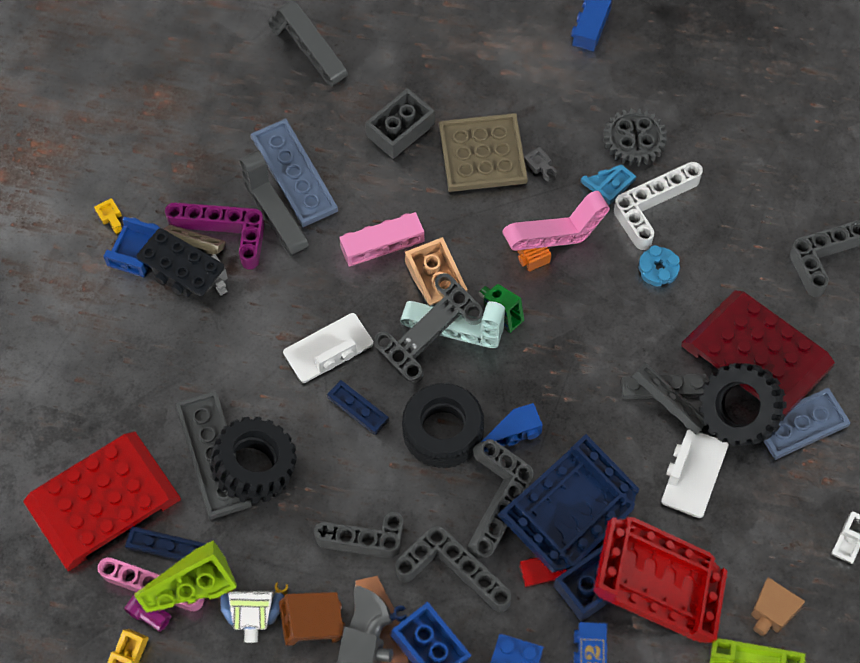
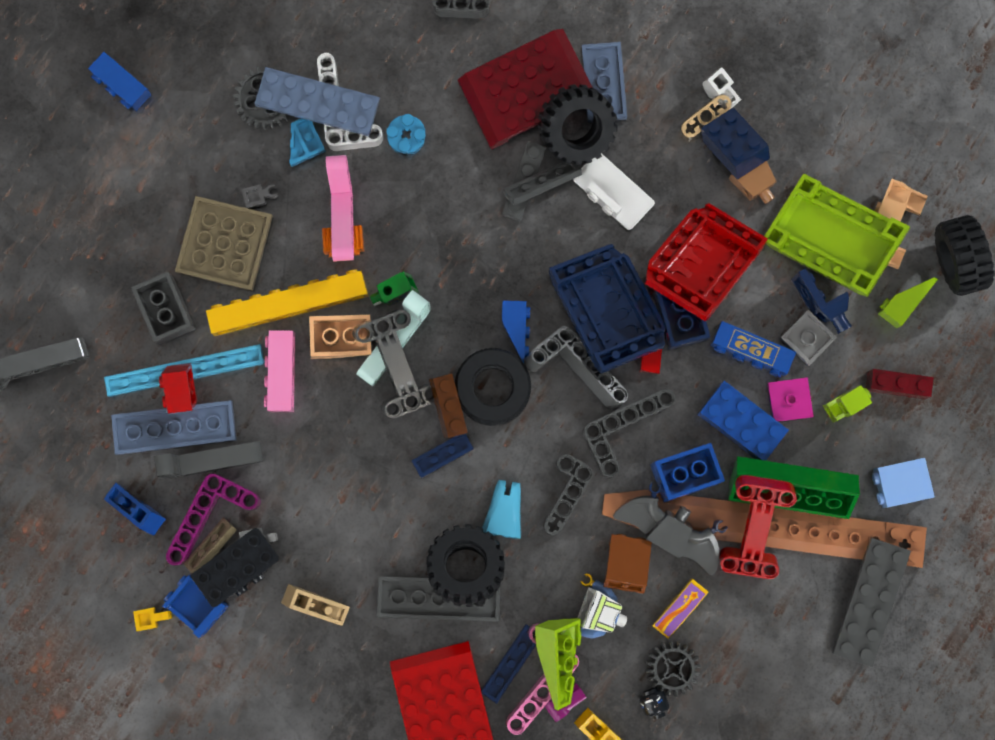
camera: 70 degrees left, 20 degrees up
white bracket [283,313,373,383] -> none
none -> medium azure tile [104,344,265,397]
none -> blue slope [104,482,166,536]
none -> red brick [159,363,197,414]
none -> yellow brick [206,269,369,336]
none -> sand blue plate [255,67,380,136]
none -> tan slope [281,584,350,626]
none -> reddish brown brick [429,374,468,438]
none -> medium azure piece [482,479,521,539]
none -> tan beam [681,94,731,137]
none -> dark blue brick [701,107,770,180]

